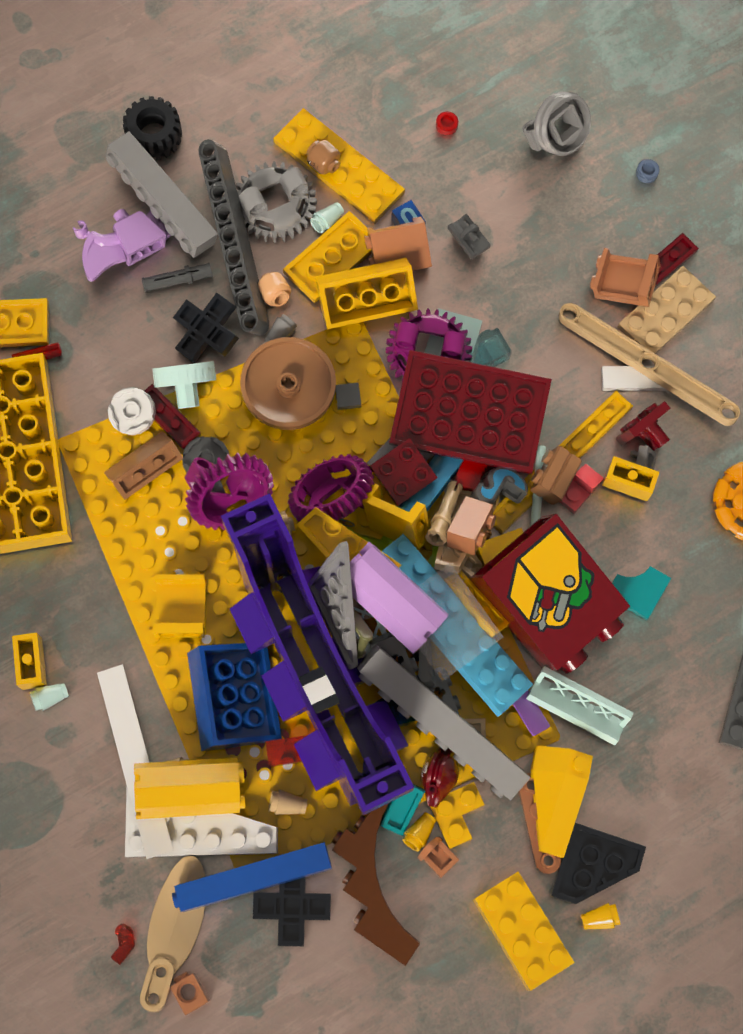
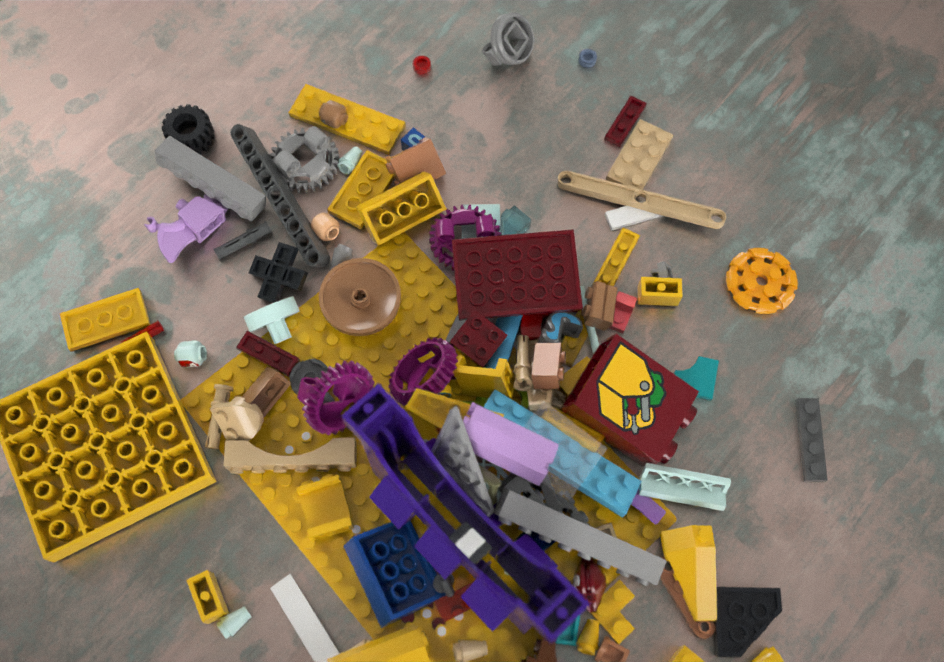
camera: 15 degrees left, 5 degrees down
white tile [108,387,156,436] -> none
dark grey tile [335,382,361,410] -> none
dark grey hips [448,214,491,260] -> none
nougat panel [590,248,661,307] -> none
dark red plate [616,401,671,451] -> none
none -> light aqua head [174,340,207,368]
none -> tan pin [205,384,233,450]
none -> tan slope [210,397,264,441]
none -> tan arch [224,438,357,474]
none -> dark grey plate [433,574,455,597]

